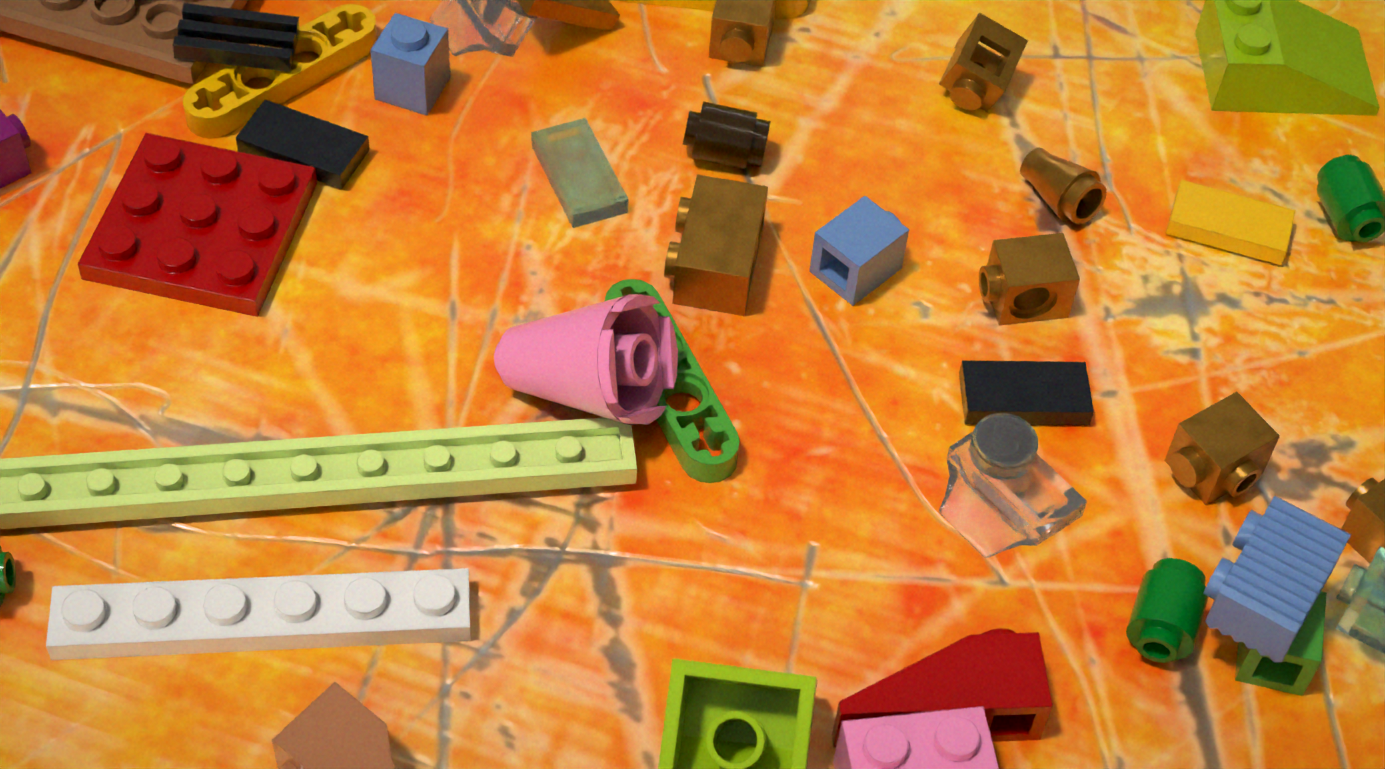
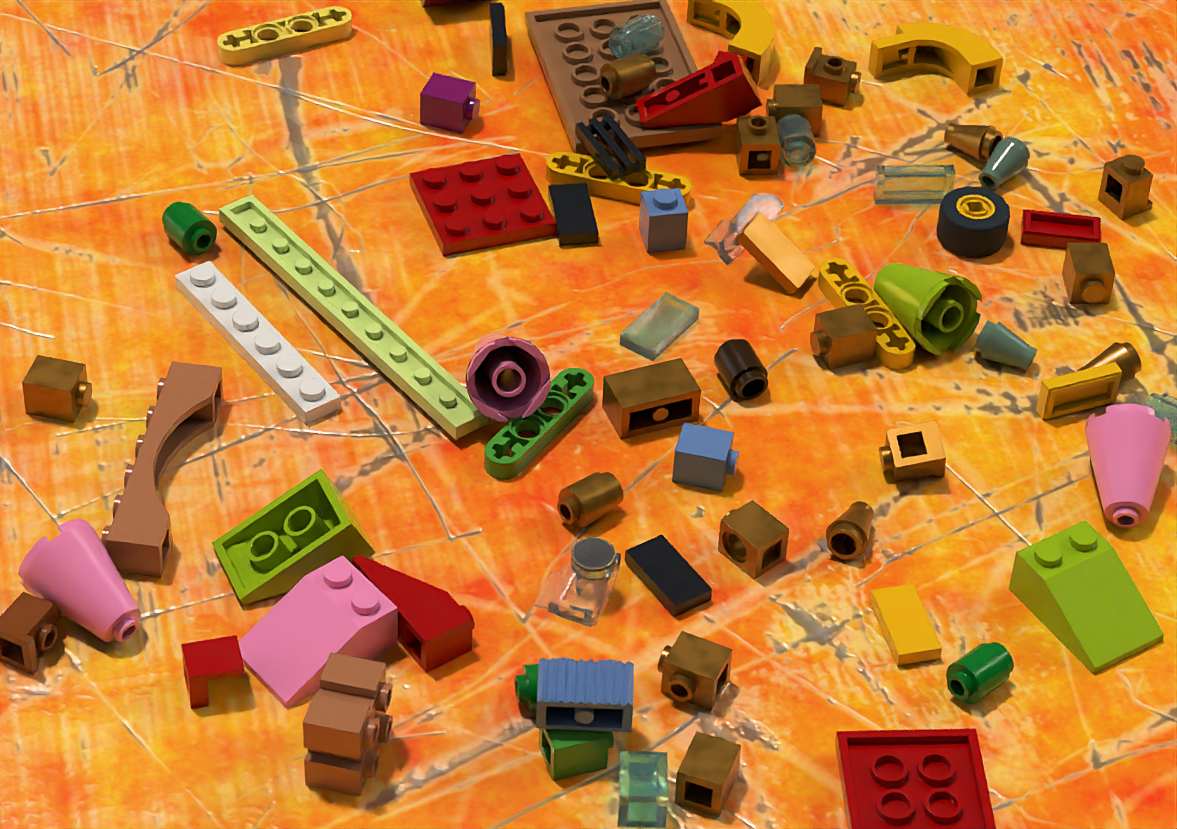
camera: 60 degrees right, 10 degrees down
none -> pearl gold brick [557,472,624,529]

